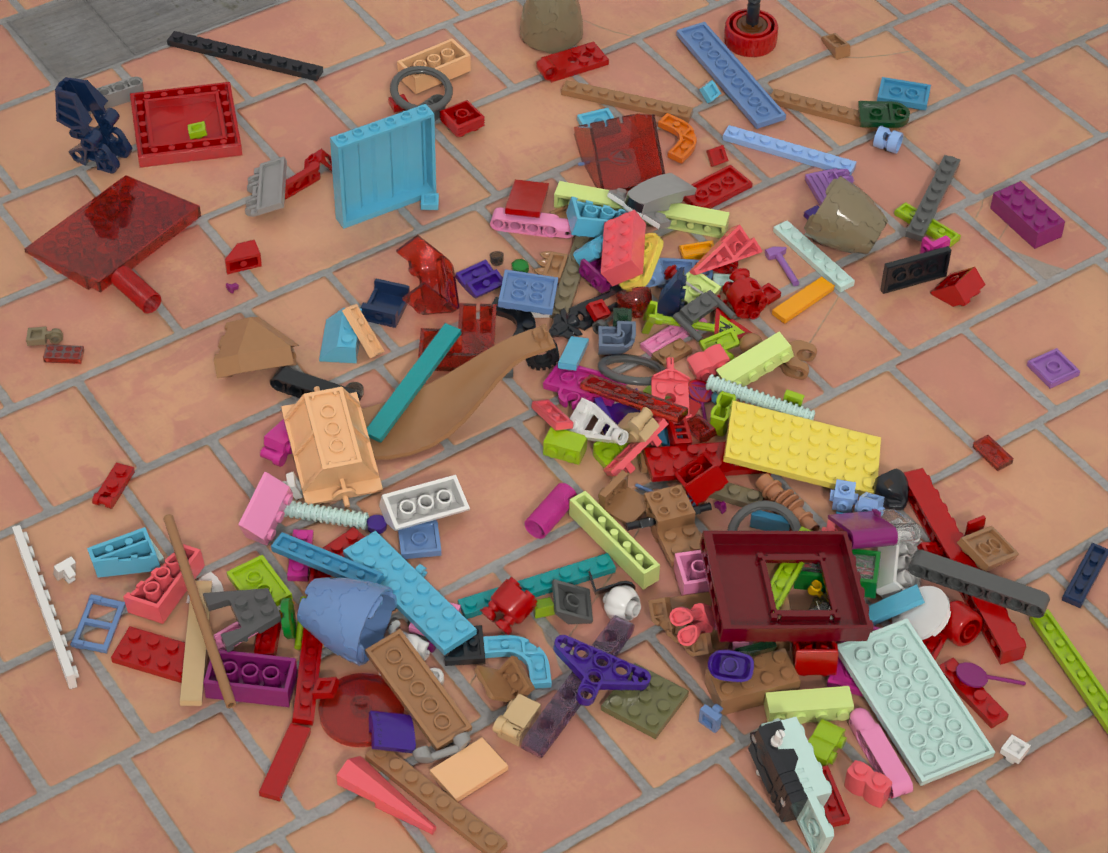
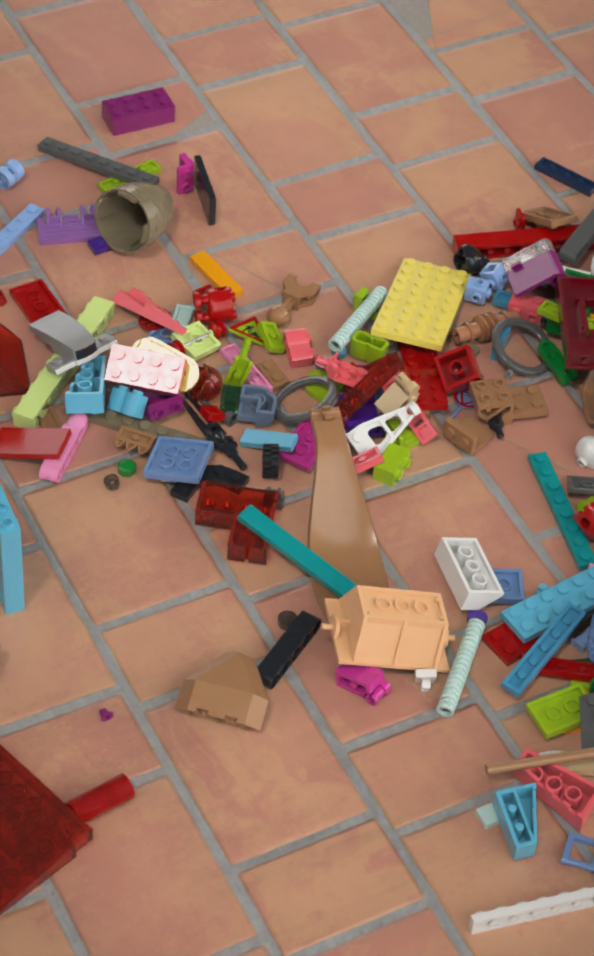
camera: 85 degrees left, 0 degrees up
dark tan plate [26,327,64,346] -> none
clear red tile [43,345,84,364] -> none
white tile [53,556,76,584] -> none
red plate [92,462,135,509] -> none
red slope [225,239,262,275] -> none
bright pink slope [238,472,293,546] -> none
dark pink plate [287,529,314,582] -> none
medium azure slope [319,308,362,363] -> none
light nougat tile [342,304,385,359] -> none
dark blue panel [360,279,410,328] -> none
clear red windscreen [396,235,460,315] -> none
dark purple slope [455,260,503,298] -> none
dark pink piece [525,483,577,539] -> none
yellowish green brick [569,491,660,590] -> none
black piece [588,571,636,595] -> none
dark blue slope [657,267,687,317] -> none
dark grey plate [672,290,736,342] -> none
bright pink brick [674,550,709,596] -> none
light orange tile [678,240,714,260] -> none
yellowish green brick [716,332,794,387] -> none
medium lavender piece [764,246,799,286] -> none
light aqua plate [773,220,855,292] -> none
red slope [930,267,986,307] -> none
clear red plate [973,435,1014,471] -> none
medium lavender tile [1027,348,1080,389] -> none

